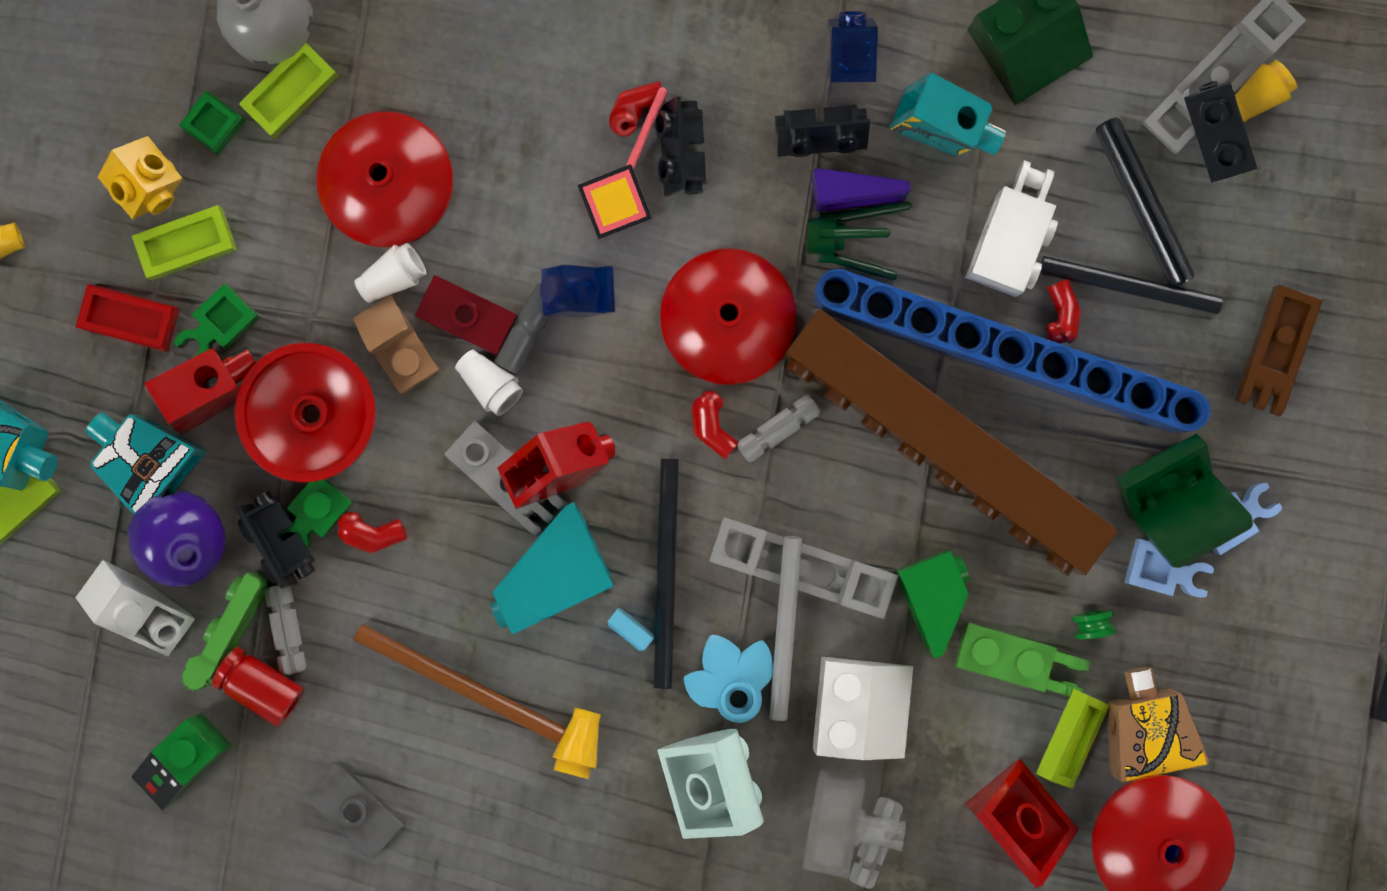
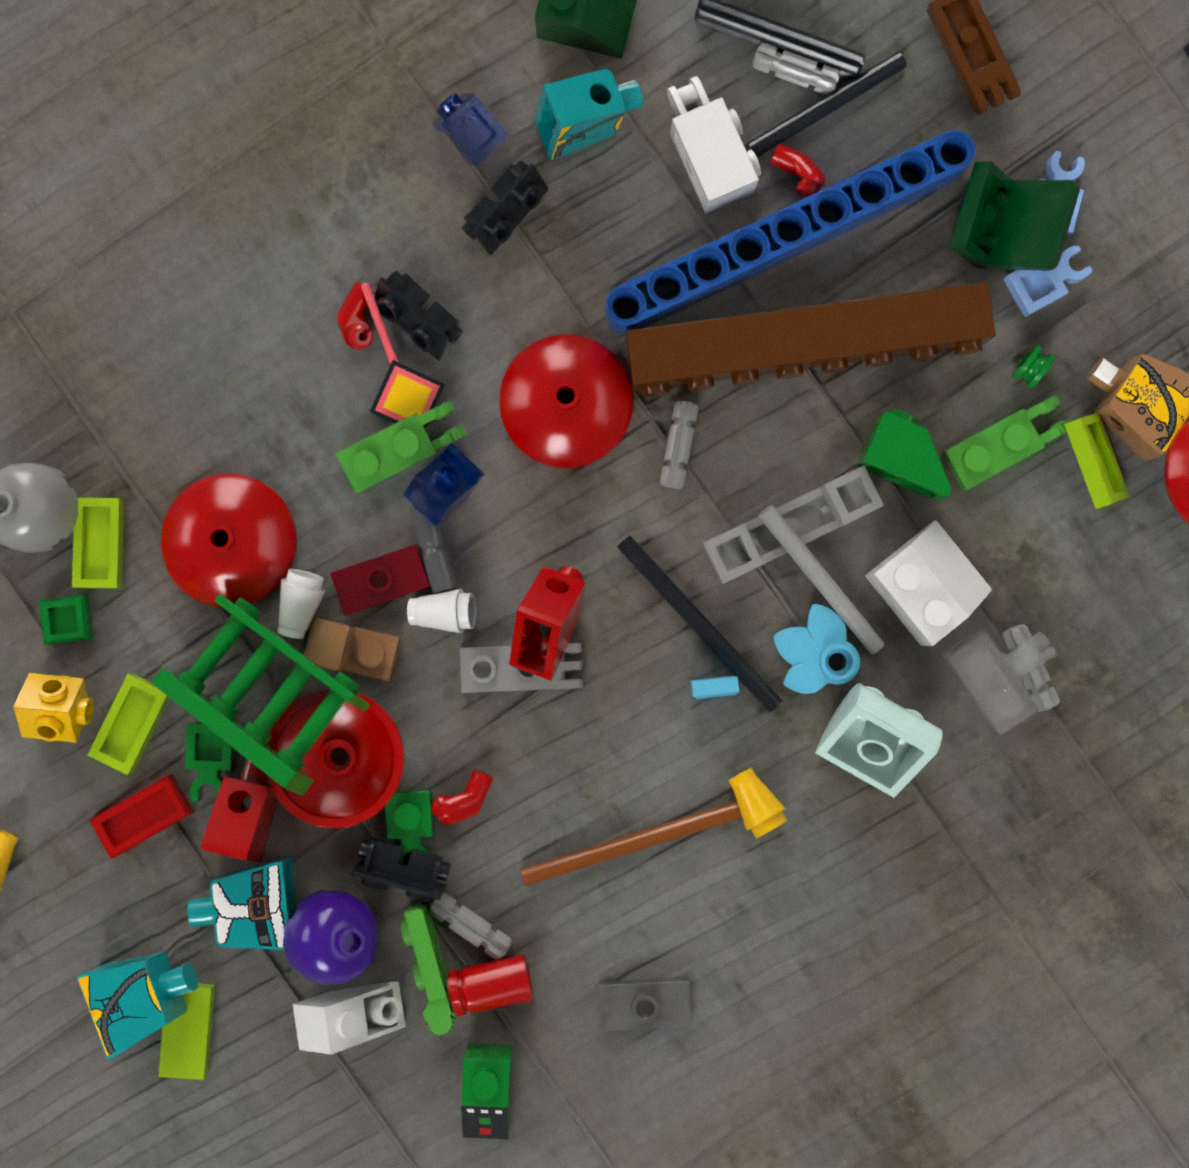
camera: 40 degrees left, 0 degrees up
teal slope [490,502,615,635] -> none
red arm [691,391,738,459] -> none
dark green plant [807,201,912,280] -> none
dark purple slope [811,168,911,213] -> none
red slope [965,759,1079,888] -> none
none -> green fence [152,594,370,796]
none -> bright green hinge [335,400,468,494]
none -> light grey axle [753,42,840,95]

